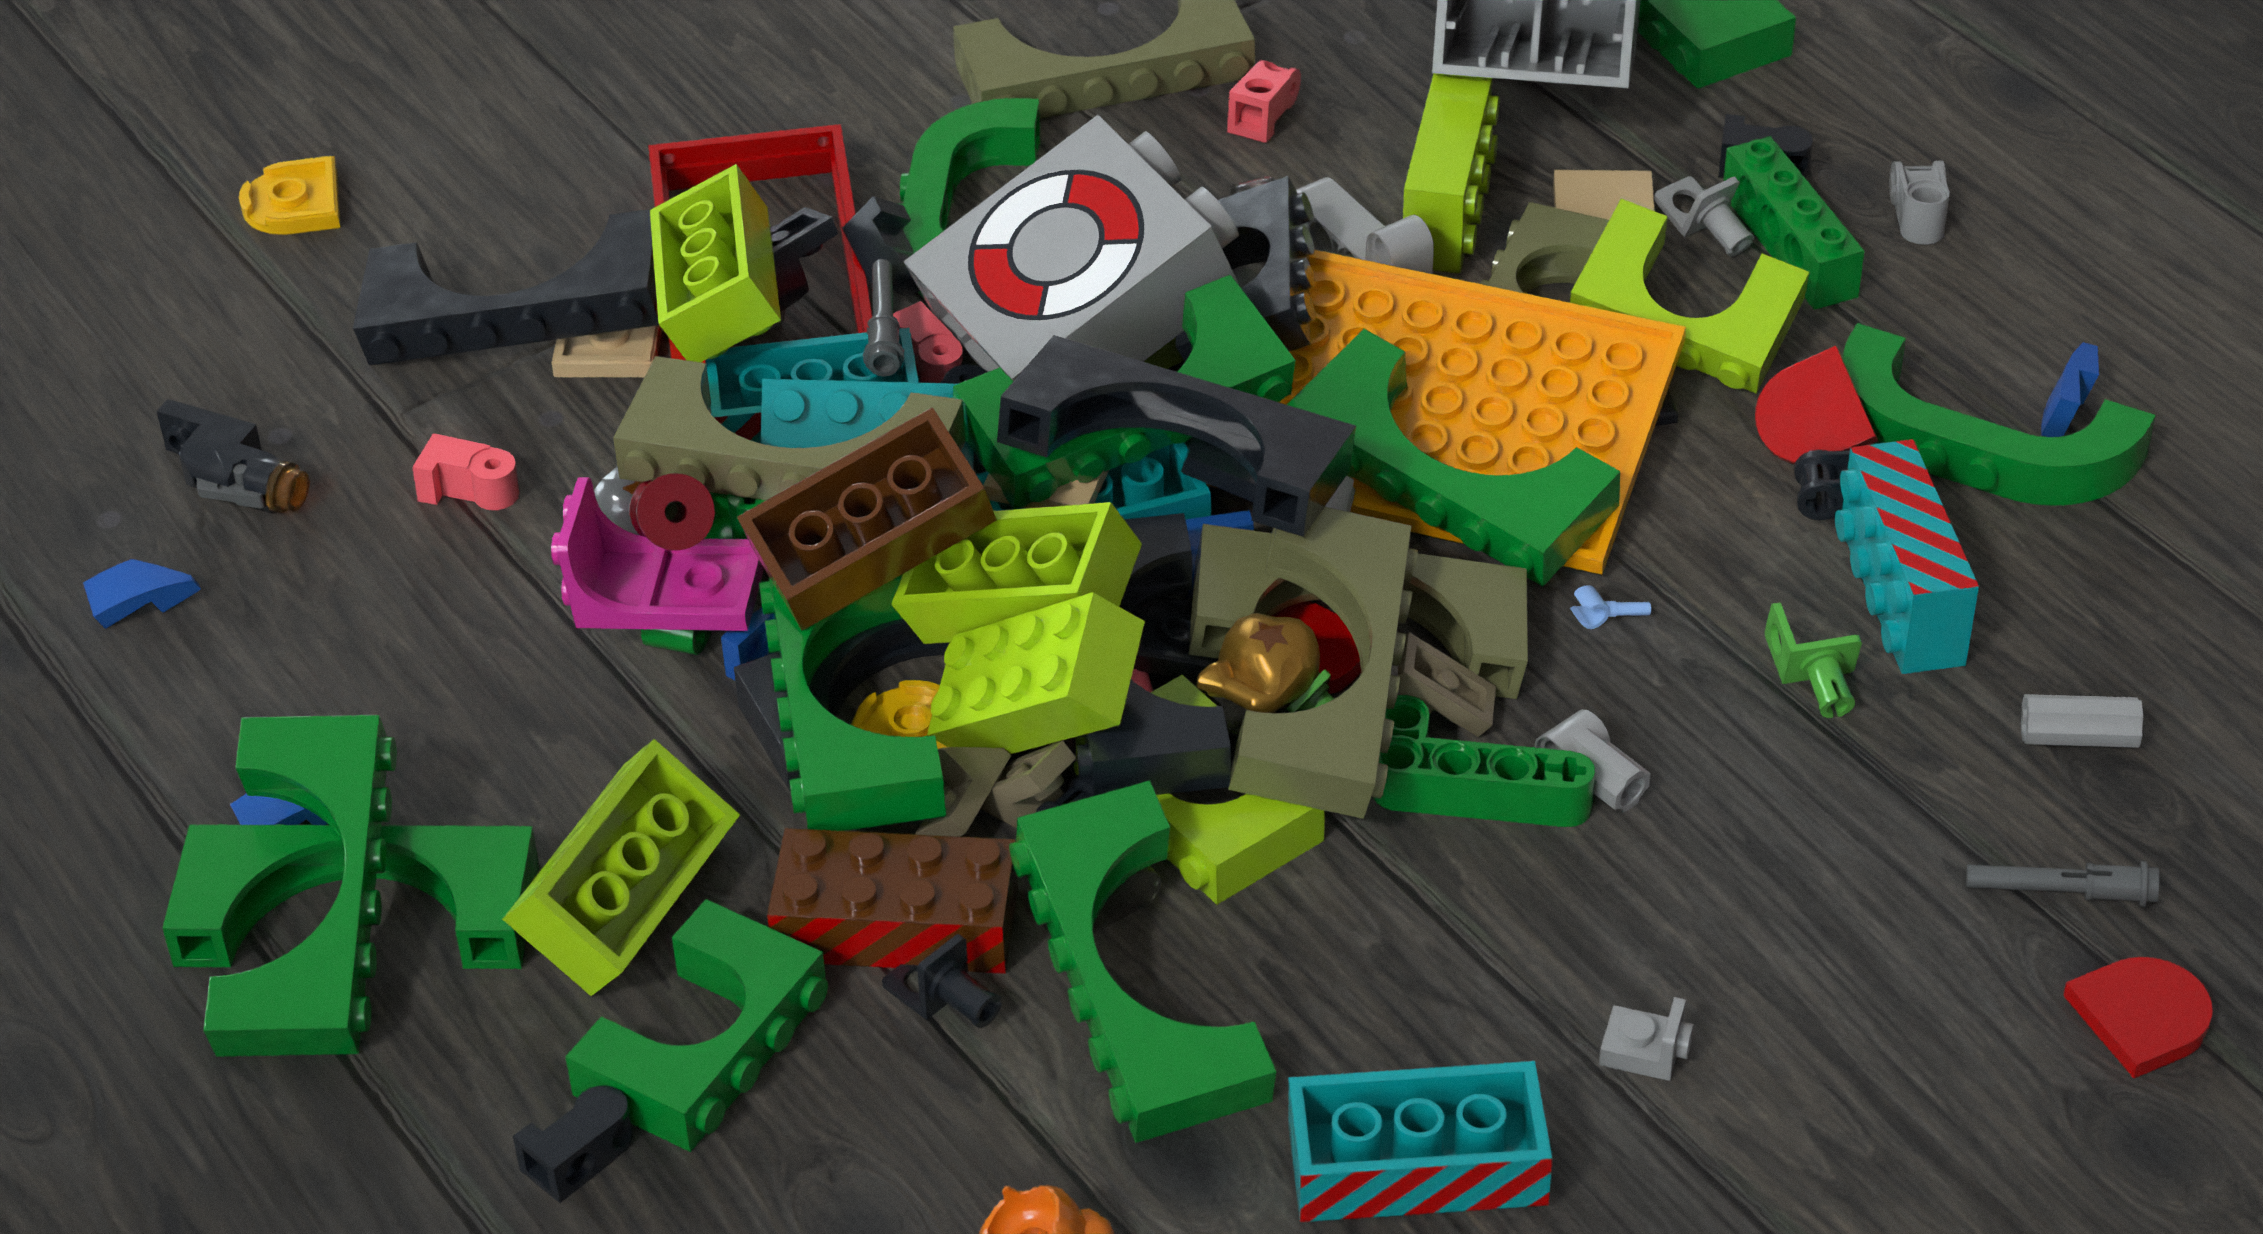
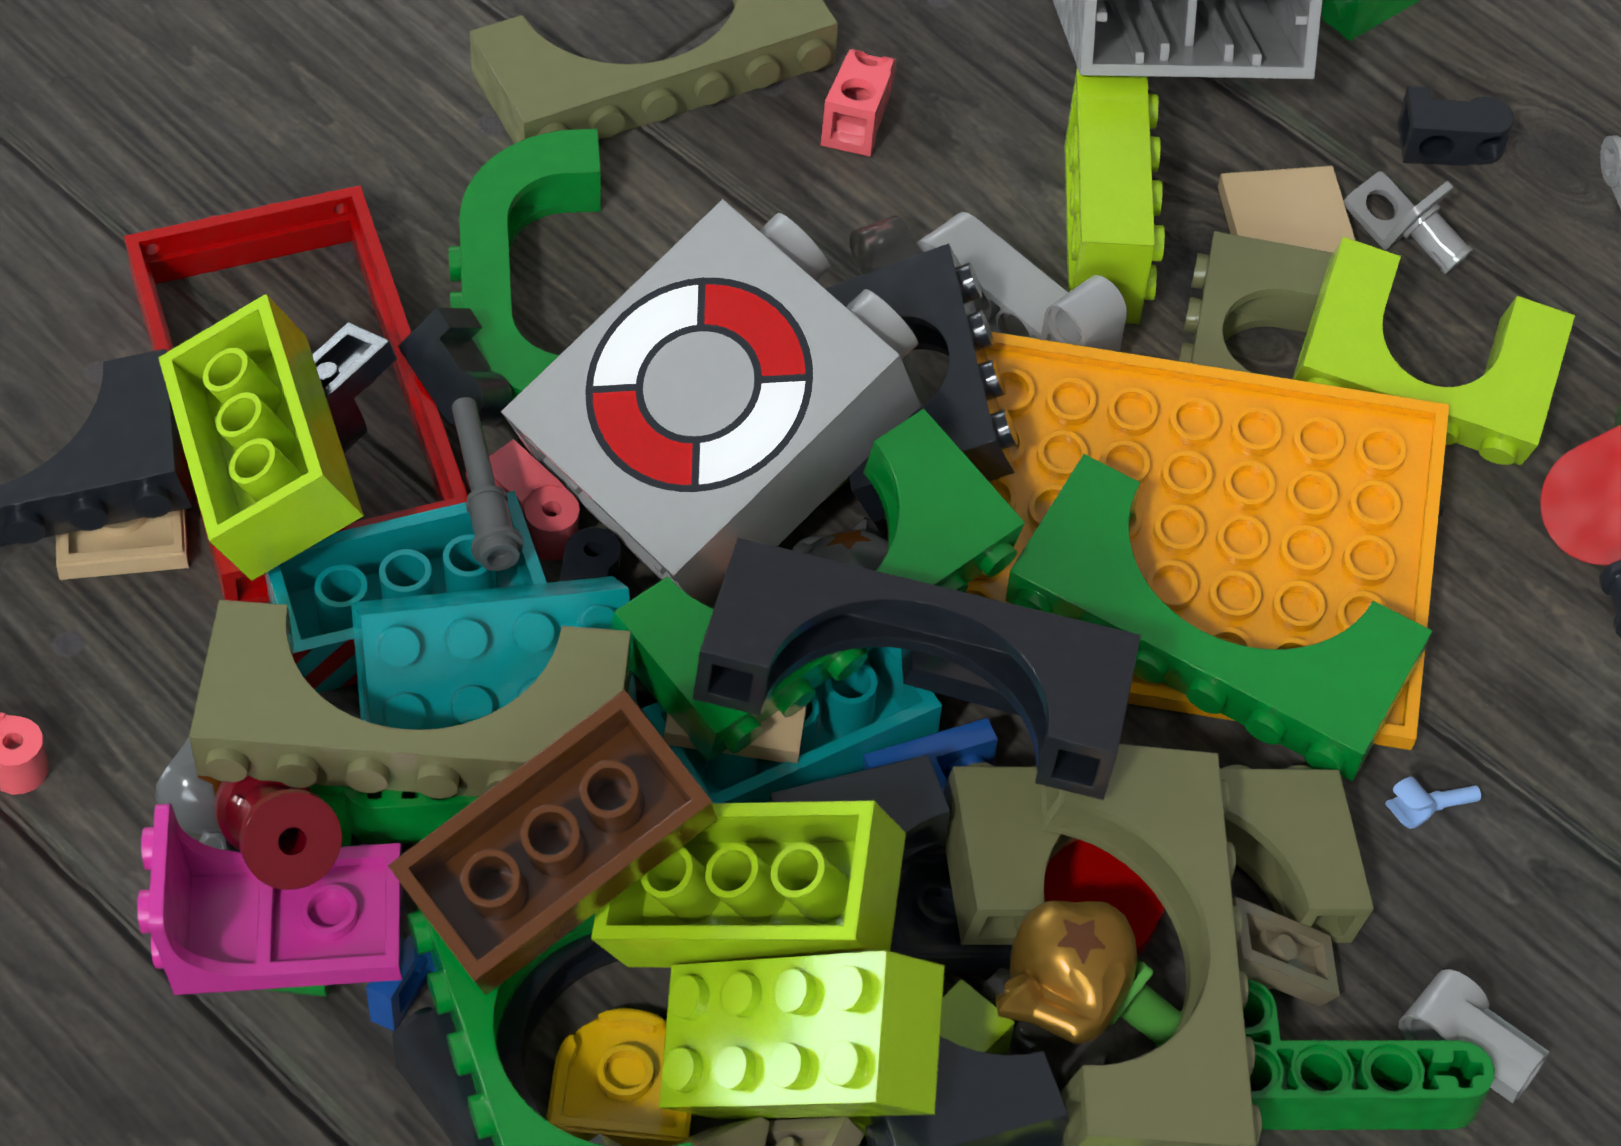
camera: 15 degrees left, 10 degrees up
green brick [1724,136,1864,310] -> none

